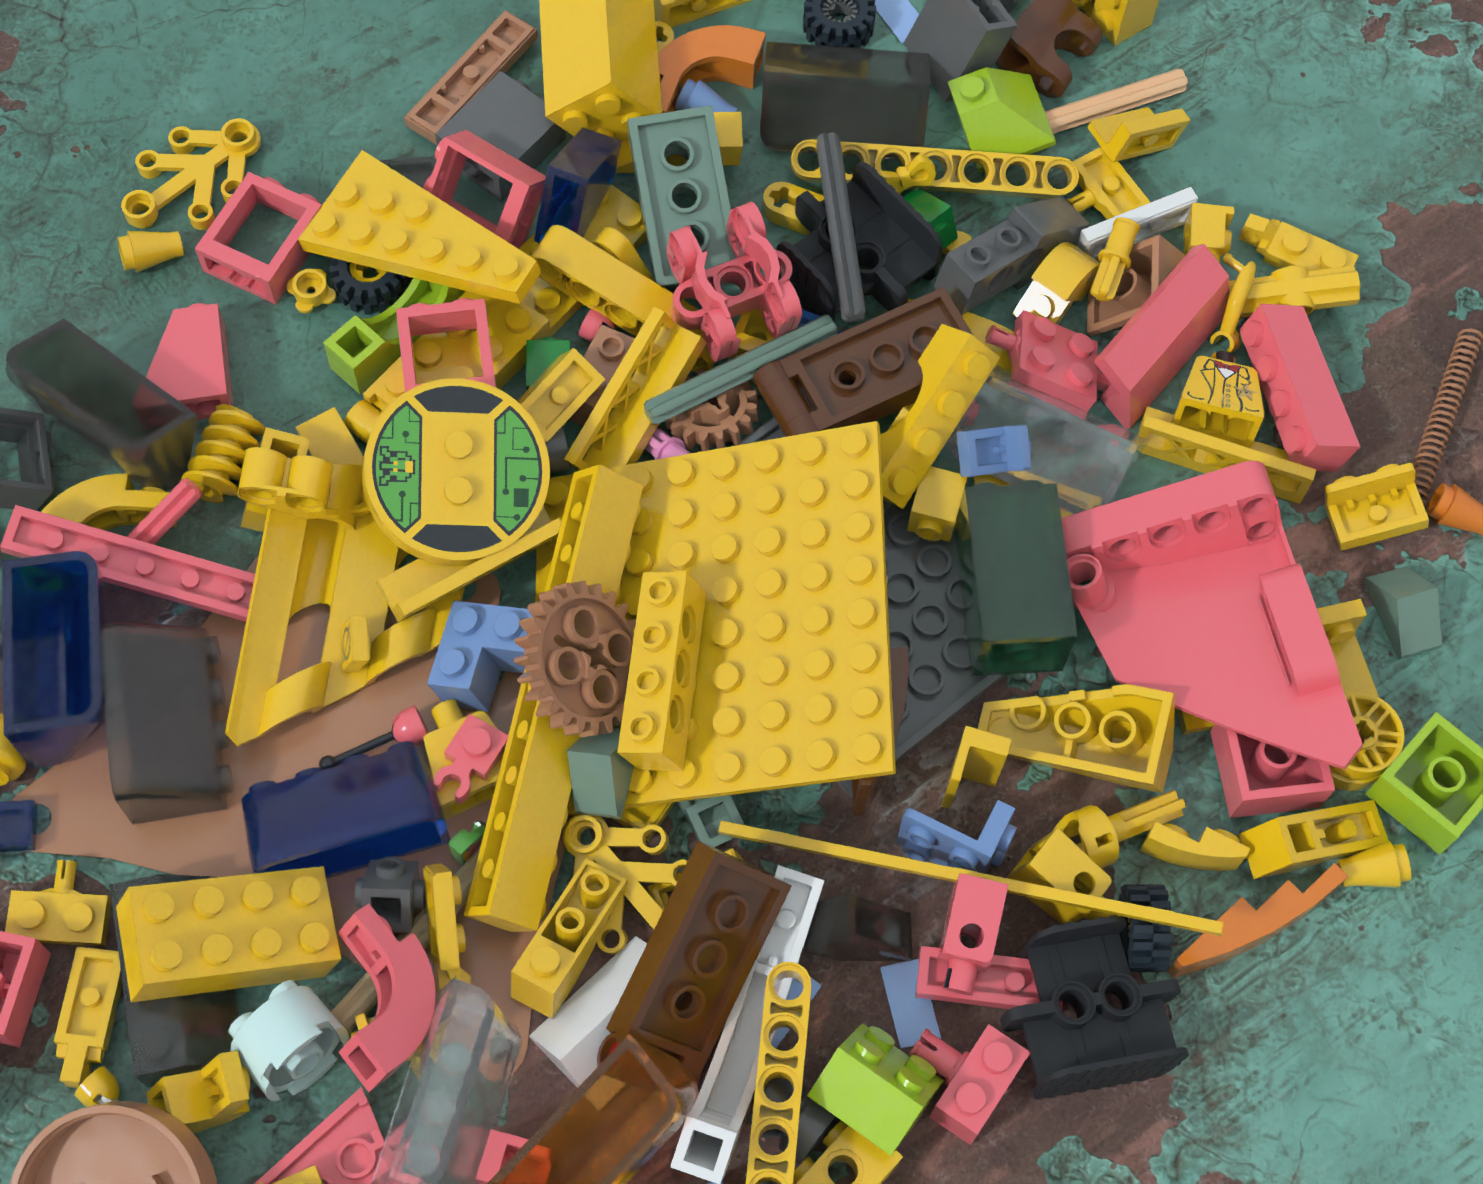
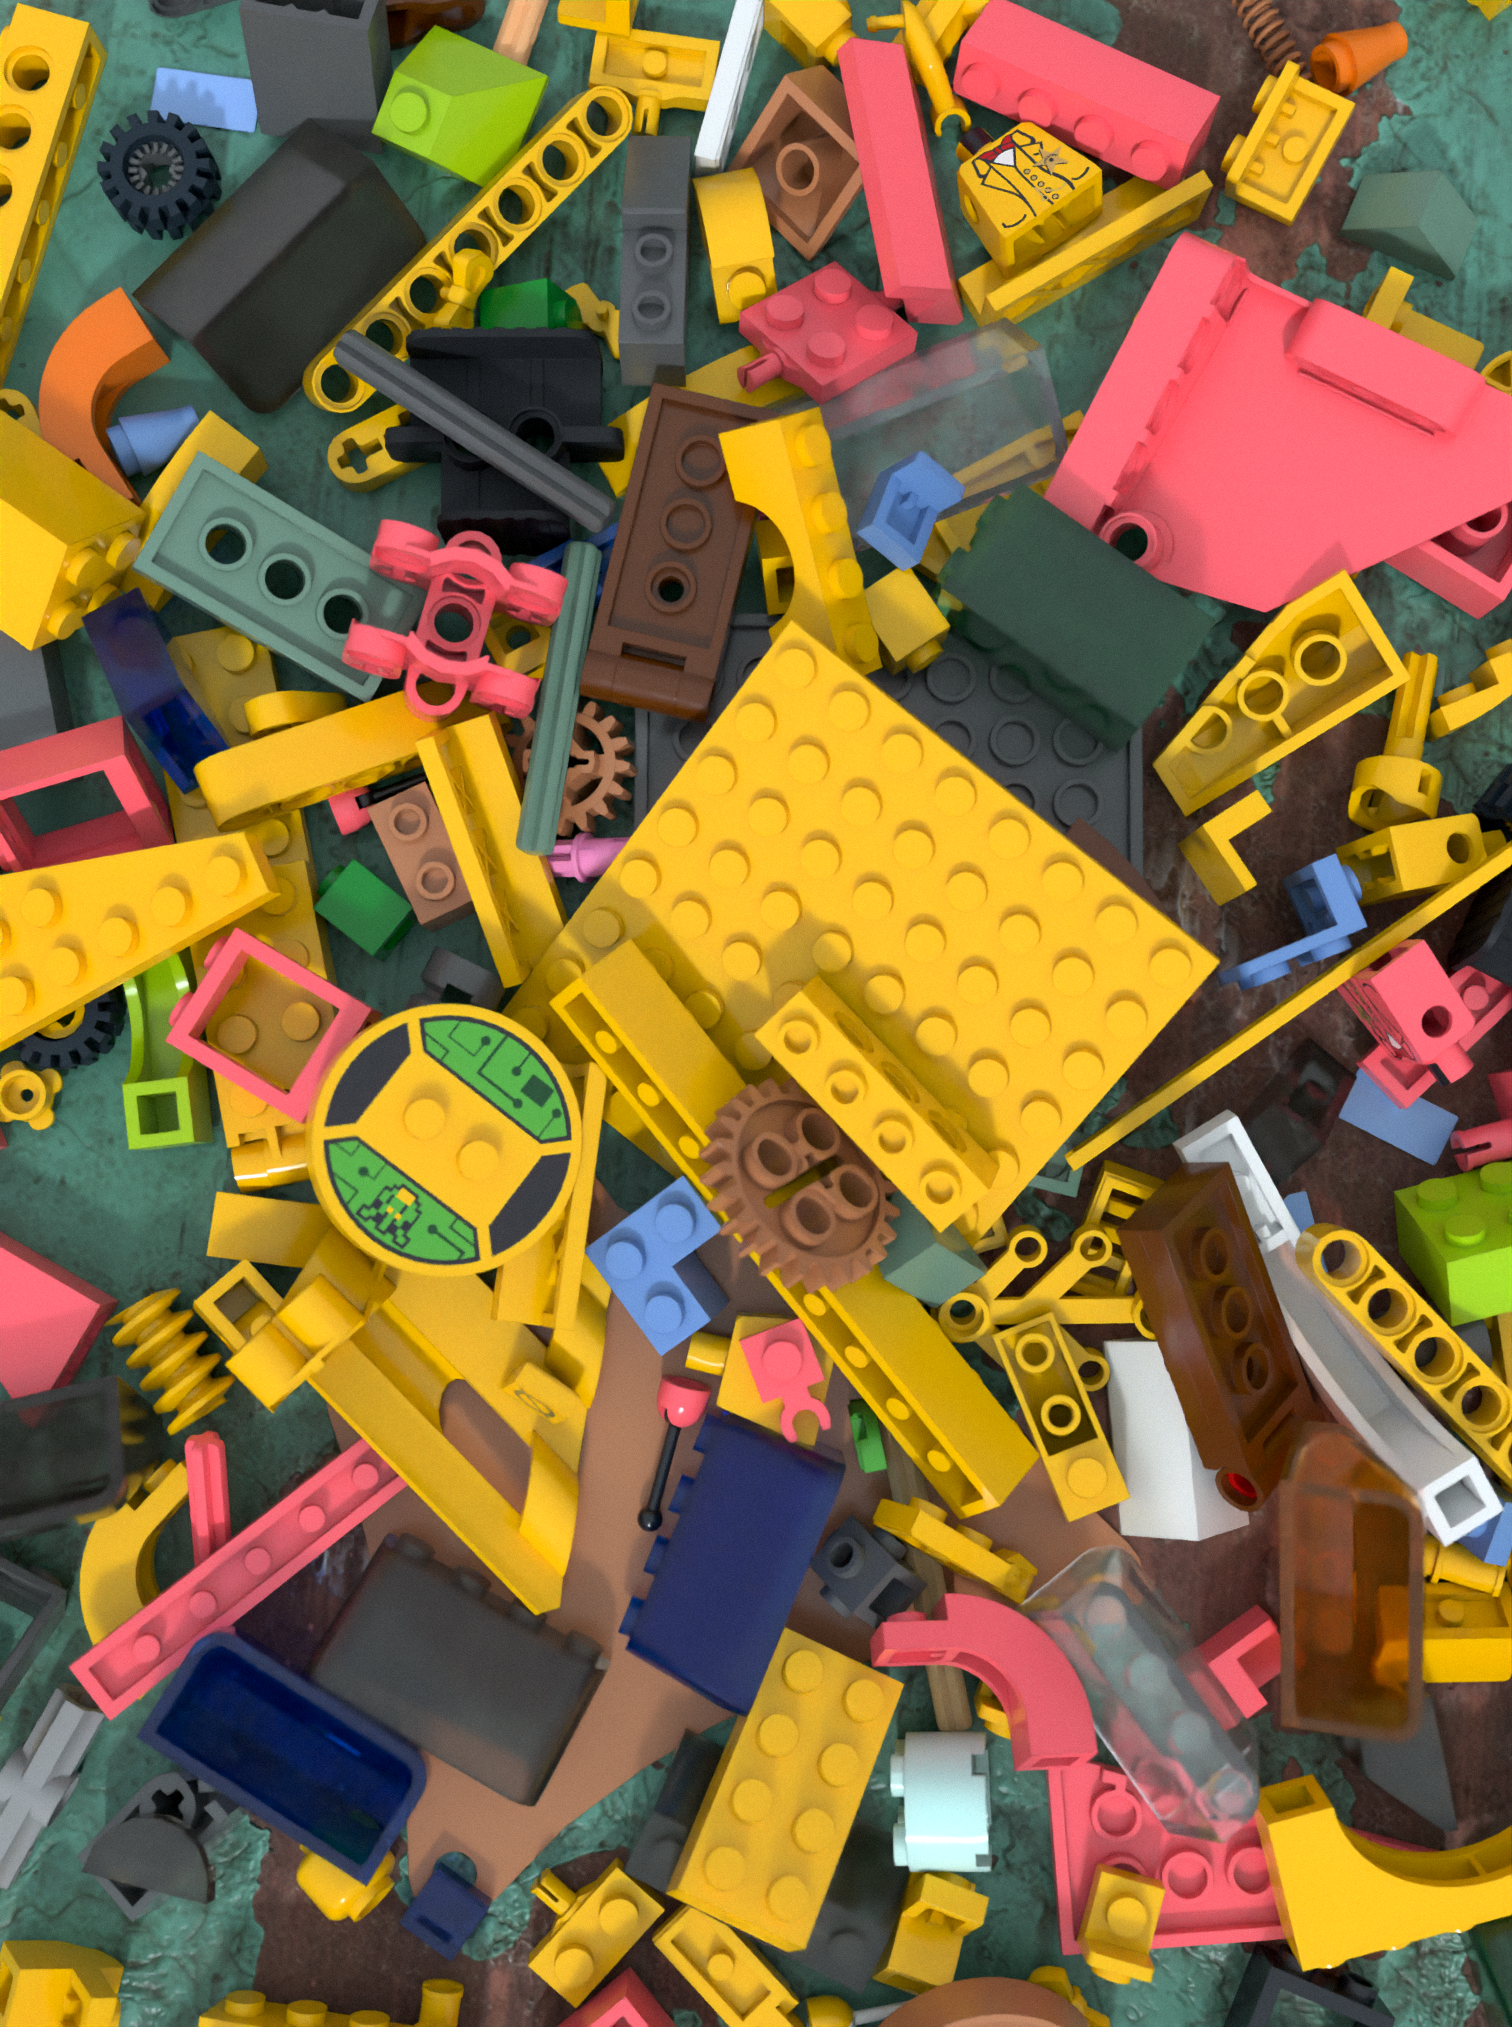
camera: 45 degrees left, 20 degrees up
yellow panel [517,348,605,443] -> none
yellow axle [1090,217,1140,302] -> none

